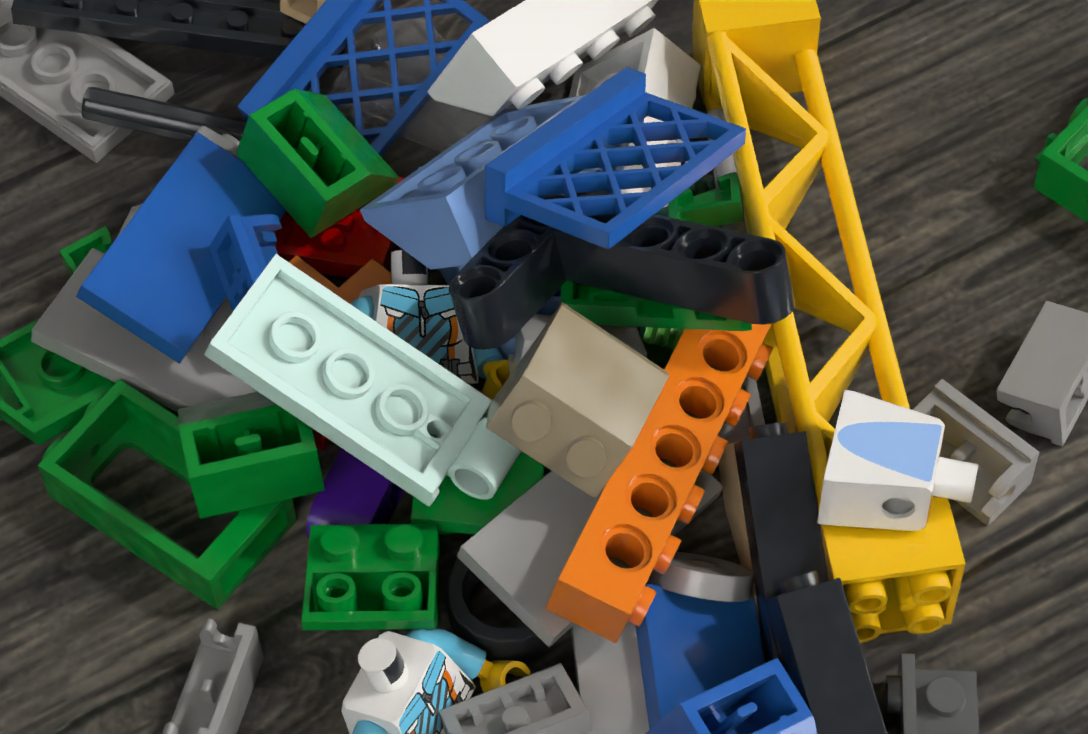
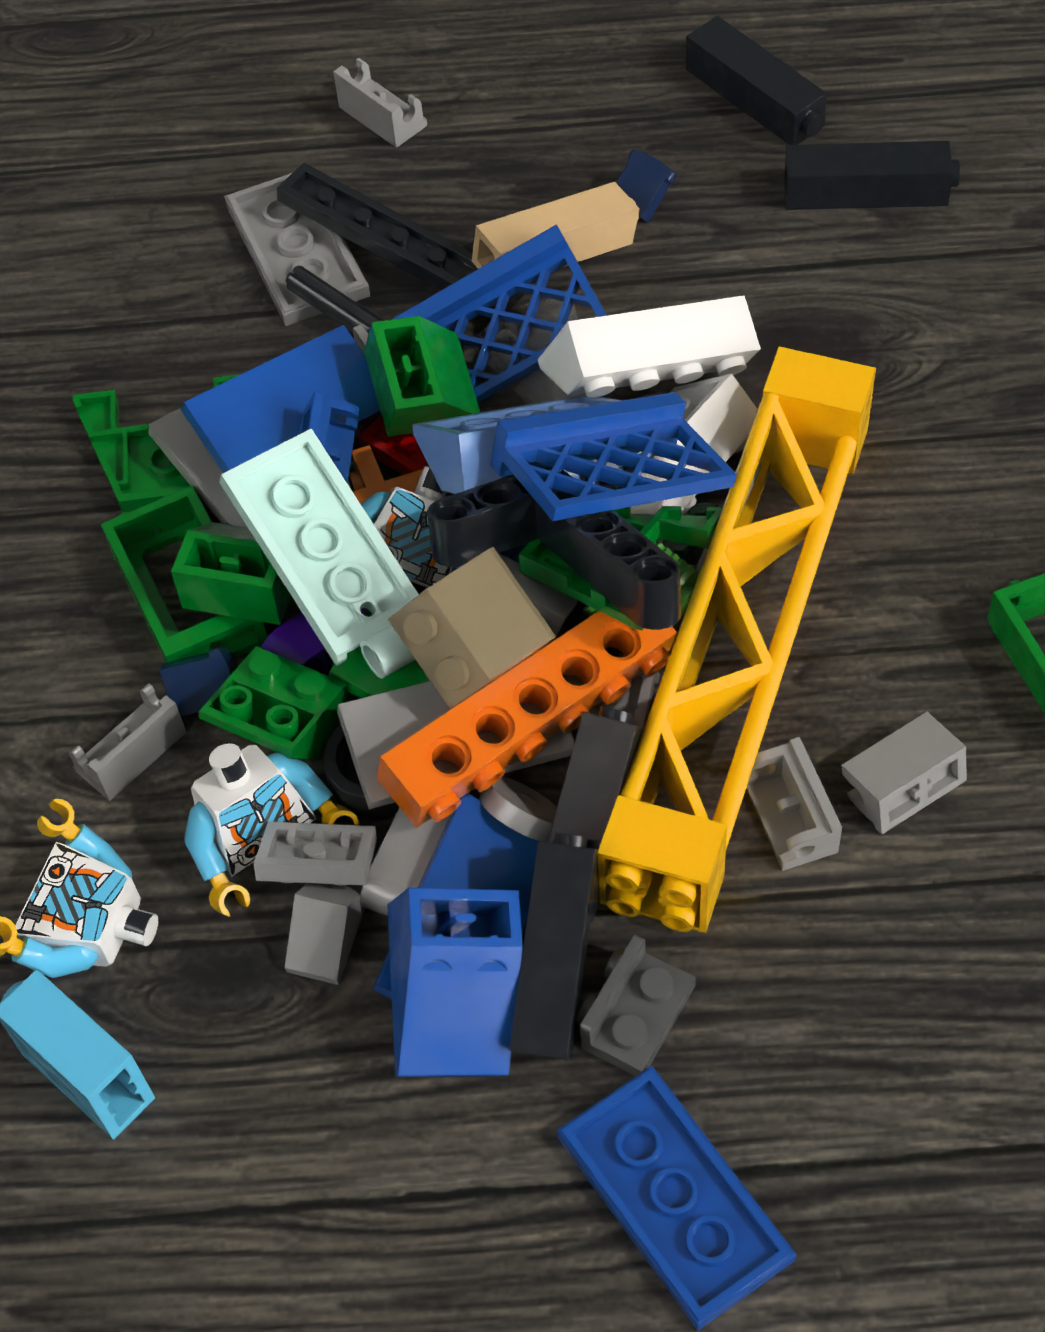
camera: 30 degrees right, 0 degrees up
white torso [817,390,979,531] -> none
none -> dark blue tile [159,647,237,716]

